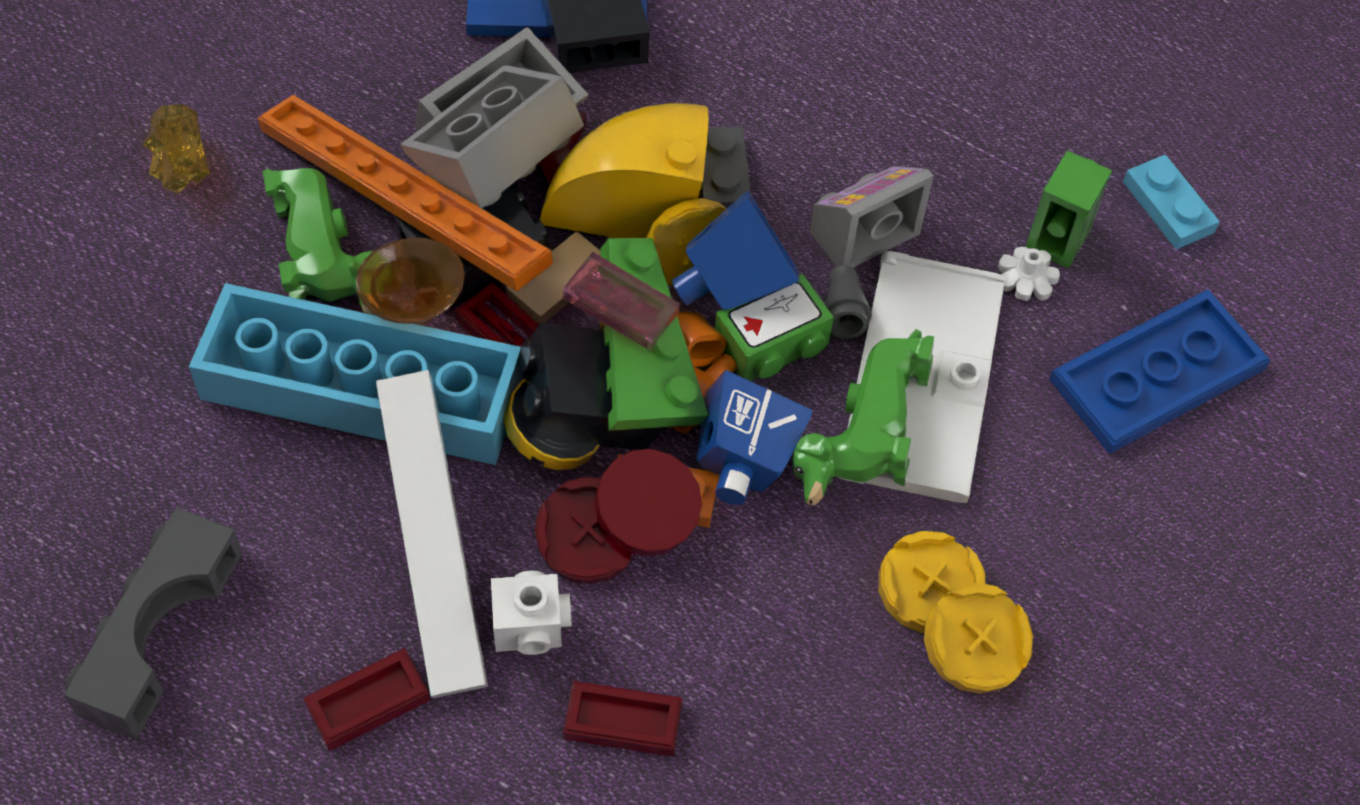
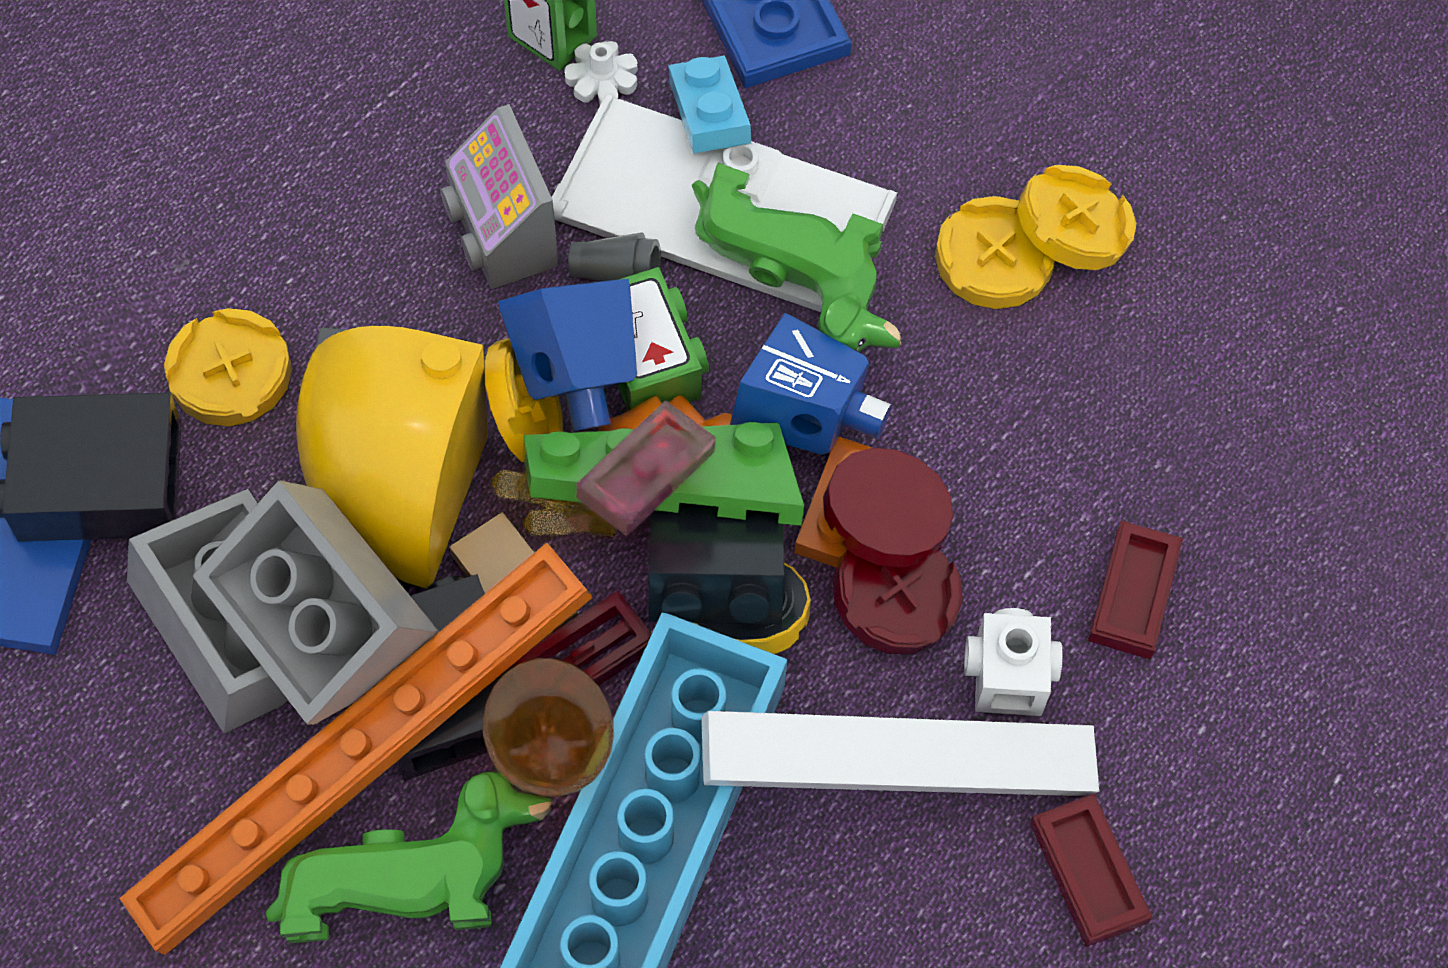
camera: 80 degrees left, 5 degrees up
none -> yellow tile [164,308,292,427]
none -> medium azure plate [668,55,751,154]

